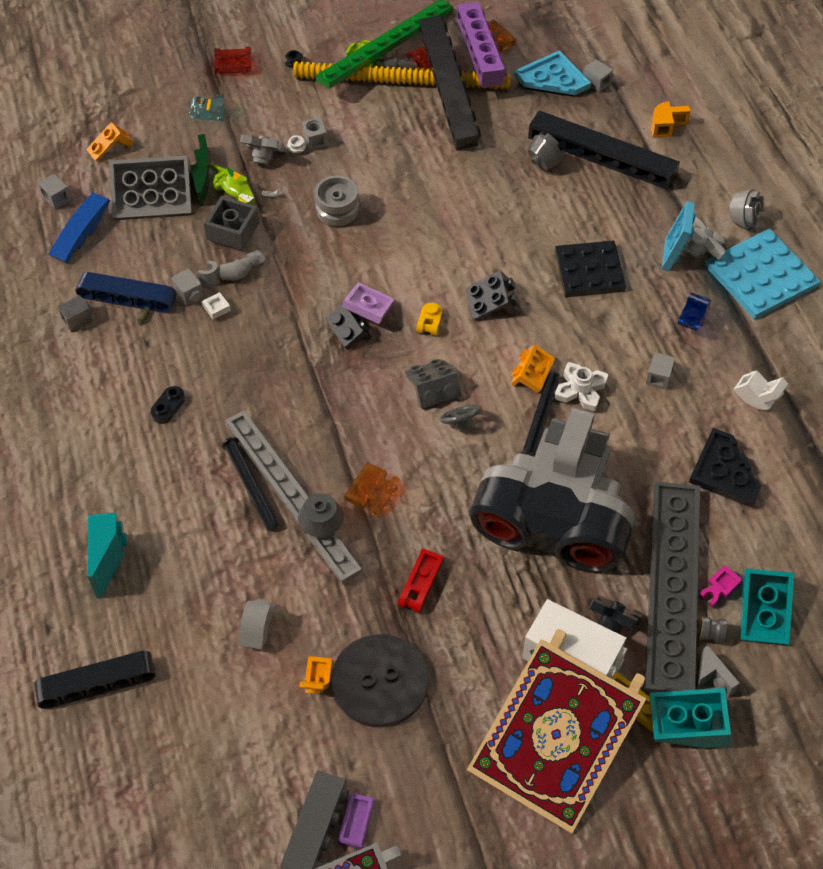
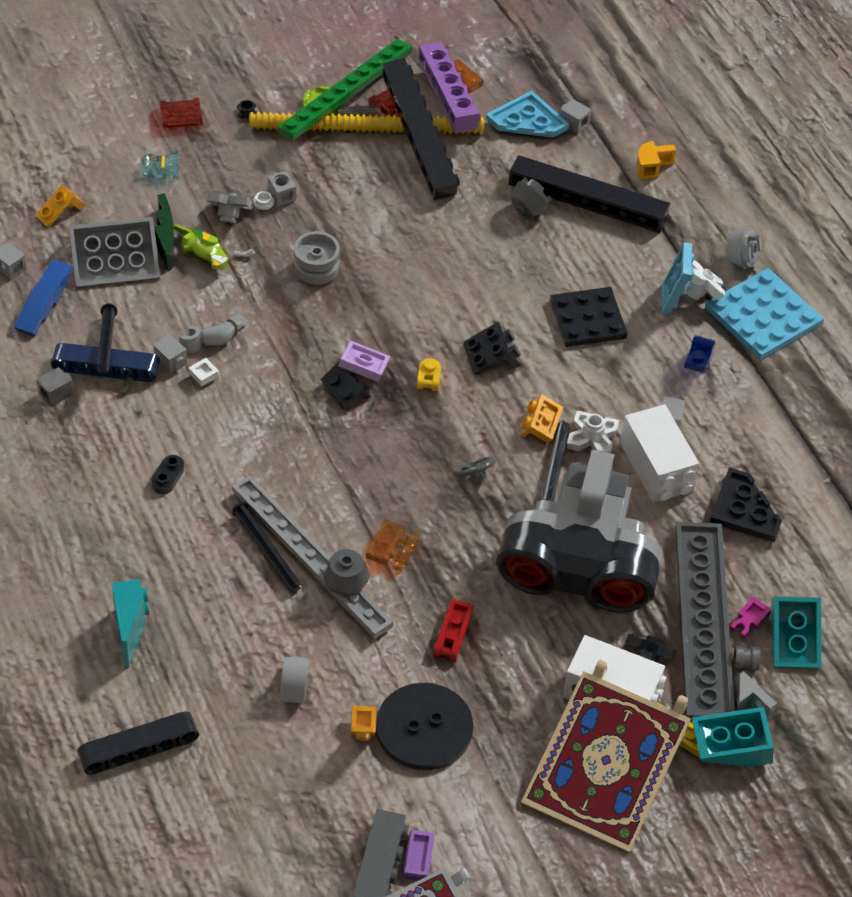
camera: 10 degrees left, 5 degrees down
dark grey brick [204,196,259,250] -> none
dark grey bracket [405,359,461,409] -> none
white brick [733,370,788,410] -> none
none -> black axle [97,303,118,373]
none -> white brick [620,404,699,503]

